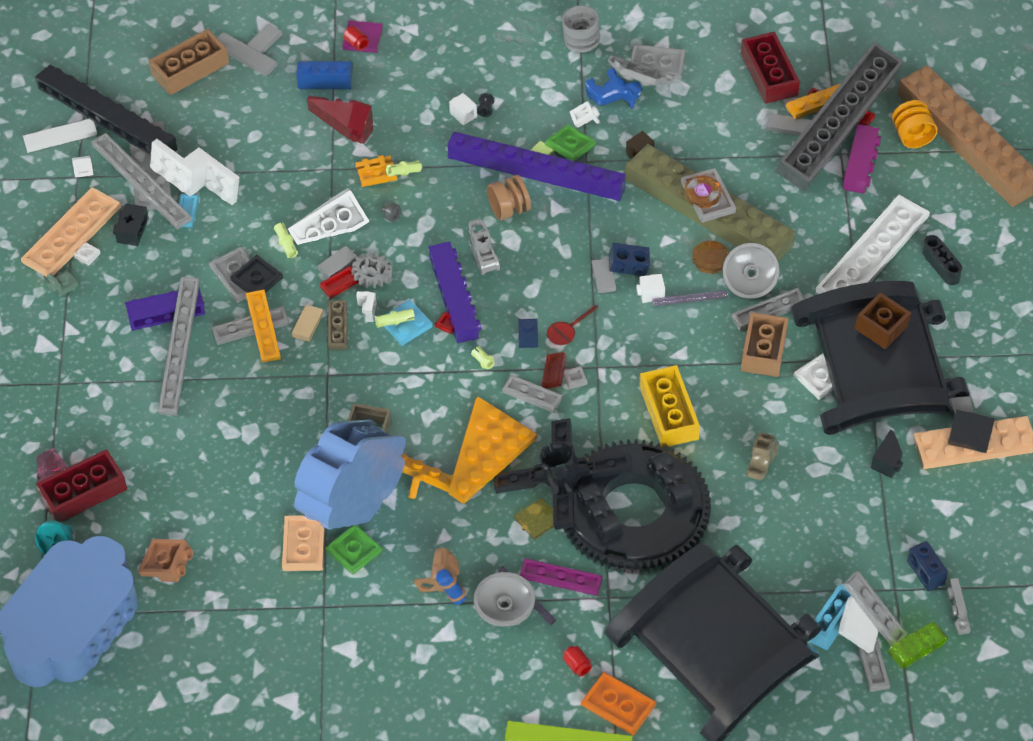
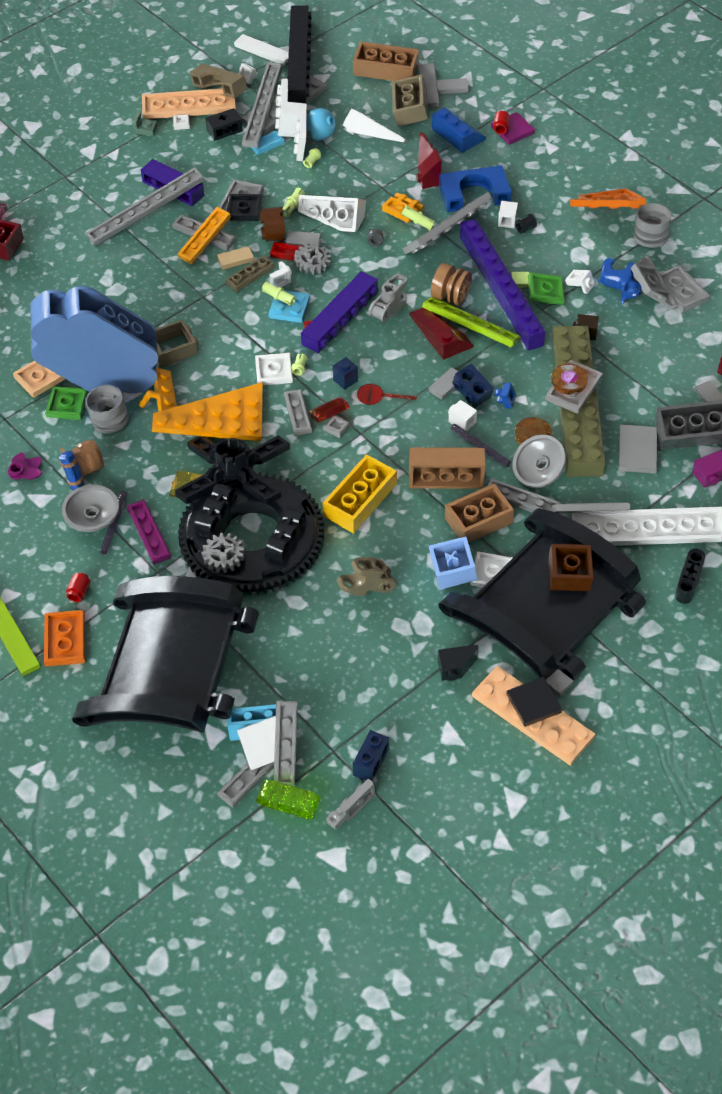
camera: 50 degrees right, 0 degrees up
none -> magenta plate [8,452,42,480]
none -> light grey wheel [85,385,129,434]
none -> dark tan arch [189,63,248,98]
none -> light grey gear [202,533,245,573]
none -> white tile [255,353,293,385]
none -> reddish brown brick [259,206,286,242]
none -> yellowish green pin [303,148,321,168]
none -> medium azure cylinder [306,108,336,141]
none -> white wedge [343,108,408,143]
none -> dark tan brick [392,74,428,126]
none -> light grey plate [402,192,491,254]
none -> dark red wedge [409,308,474,360]
none -> medium nougat brick [409,447,485,489]
none -> lime tile [422,297,521,348]
none -> light blue brick [429,537,477,589]
none -> blue arch [439,165,511,212]
none -> blue tile [494,383,516,408]
none -> light grey tile [551,502,630,513]
none -> orange wing [570,188,646,209]
none -> light grey tile [619,424,657,474]

